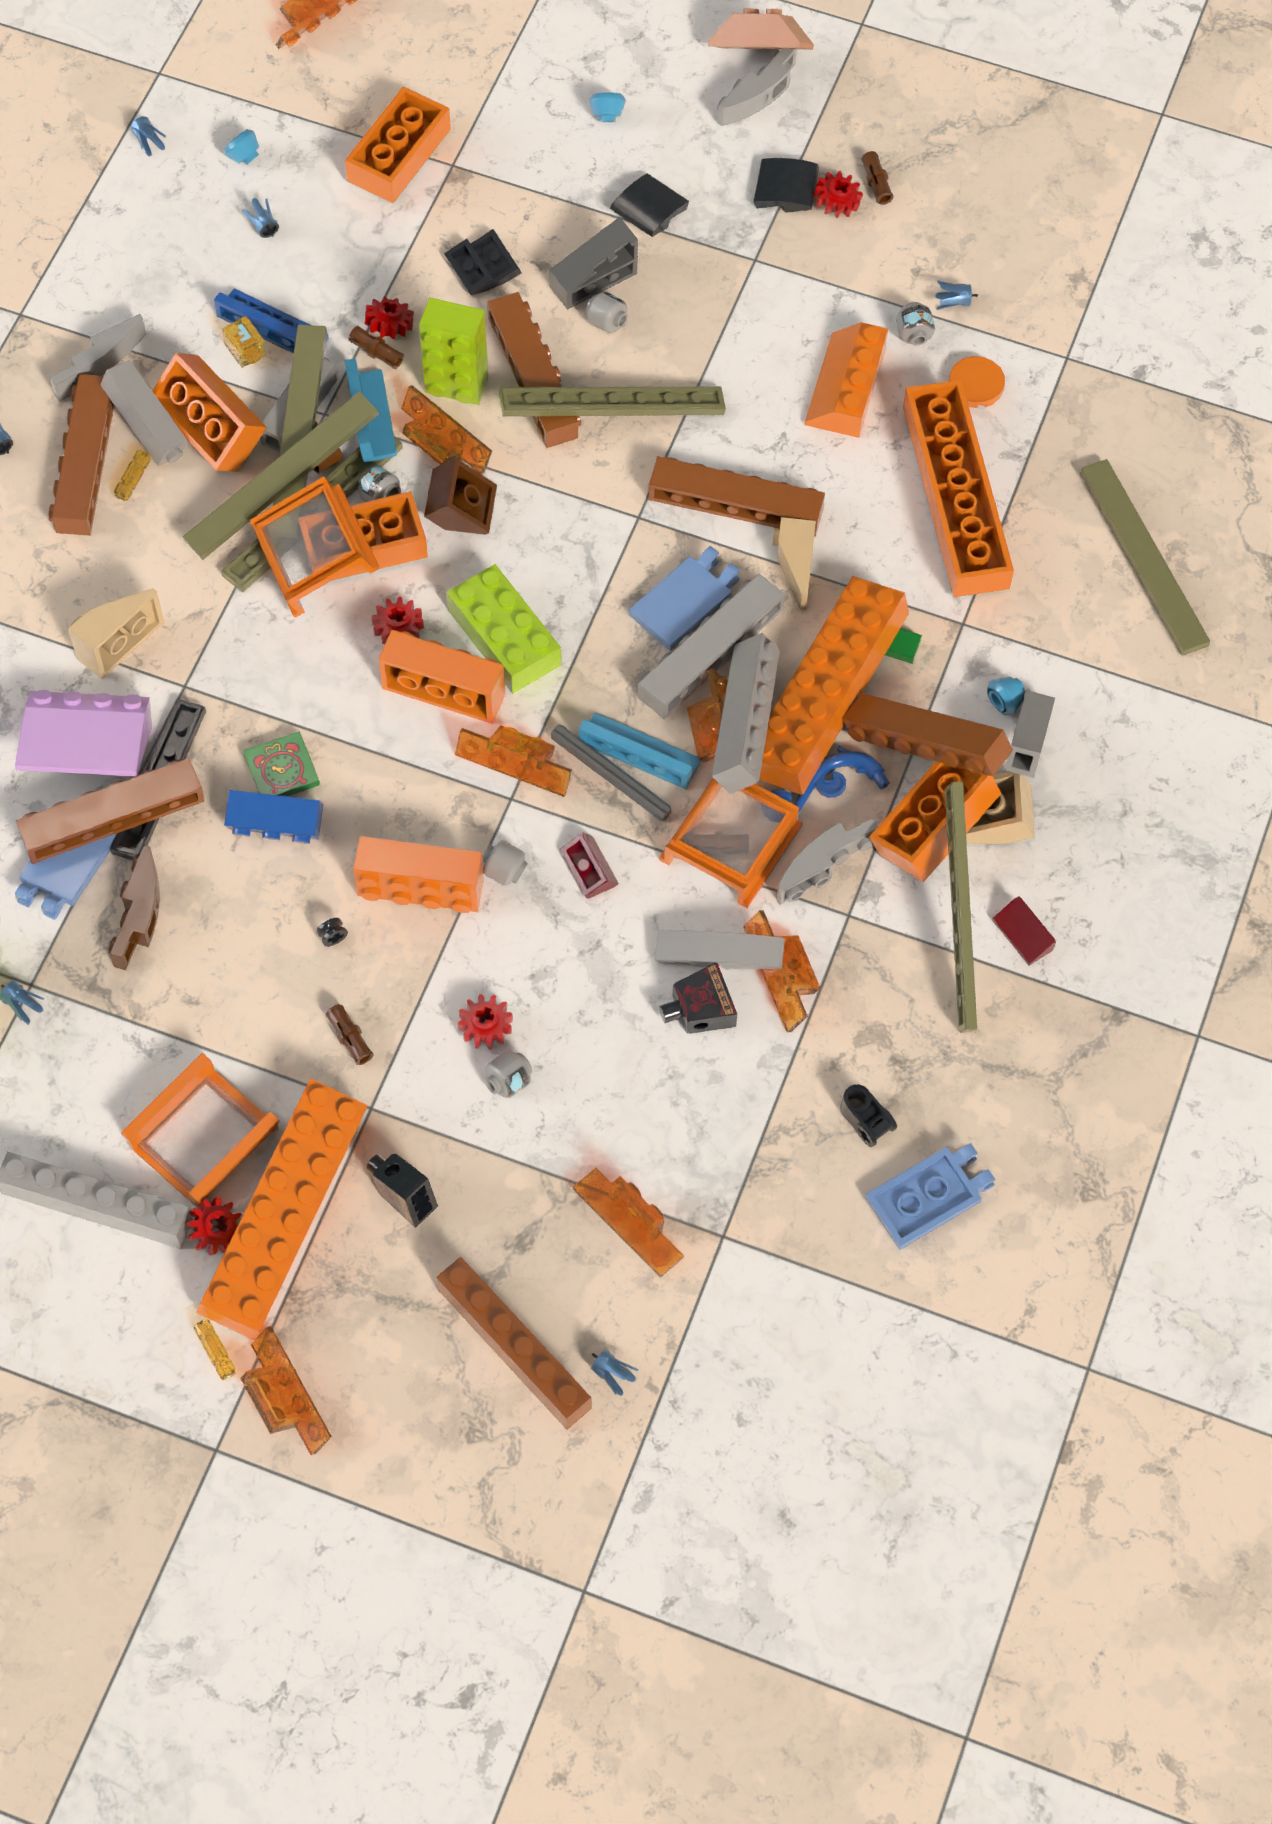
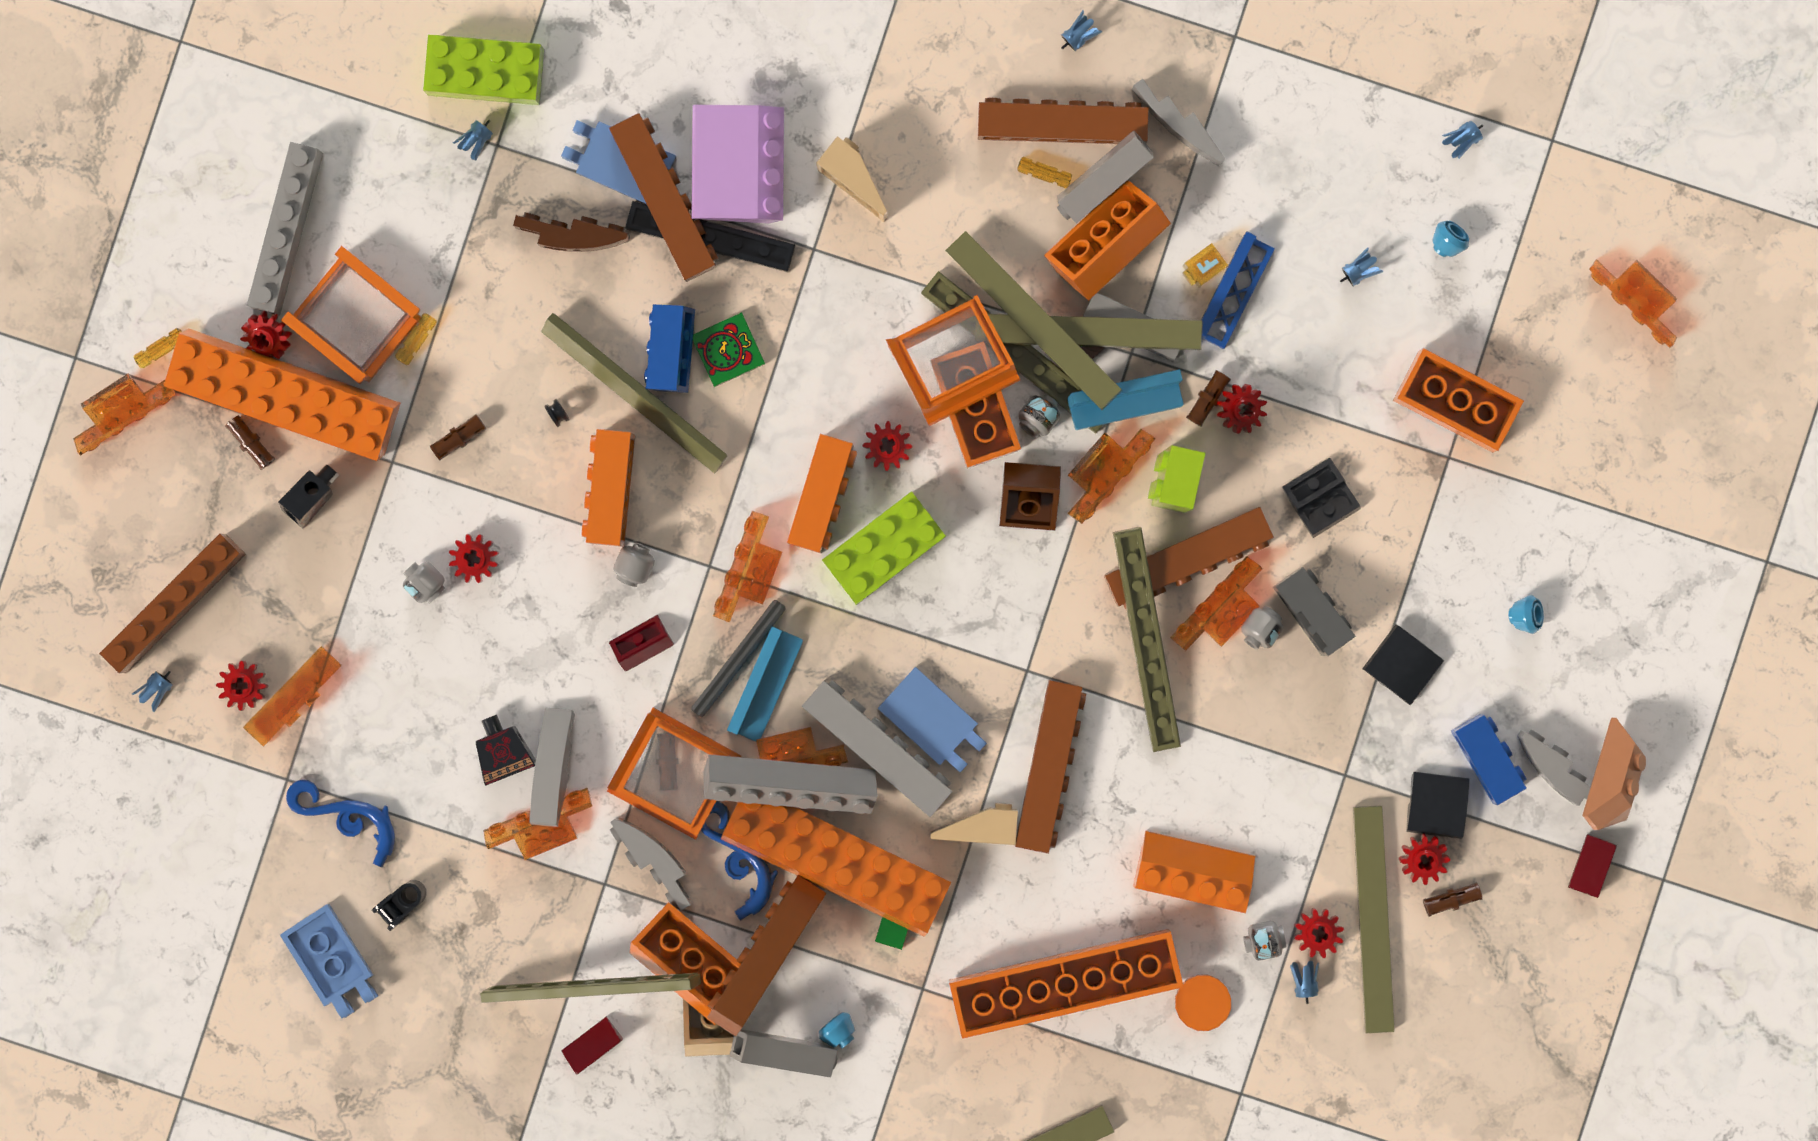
camera: 95 degrees right, 25 degrees up
none -> red gear [216,661,268,711]
none -> reddish brown pin [225,415,275,470]
none -> blue plant [286,779,395,867]
none -> clear yellow axle [395,313,437,365]
none -> olive tile [541,313,727,474]
none -> clear orange bracket [1170,556,1263,651]
none -> red gear [1293,908,1344,958]
none -> olive tile [1353,806,1394,1033]
none -> blue brick [1451,714,1527,805]
none -> dark red slope [1568,834,1617,898]

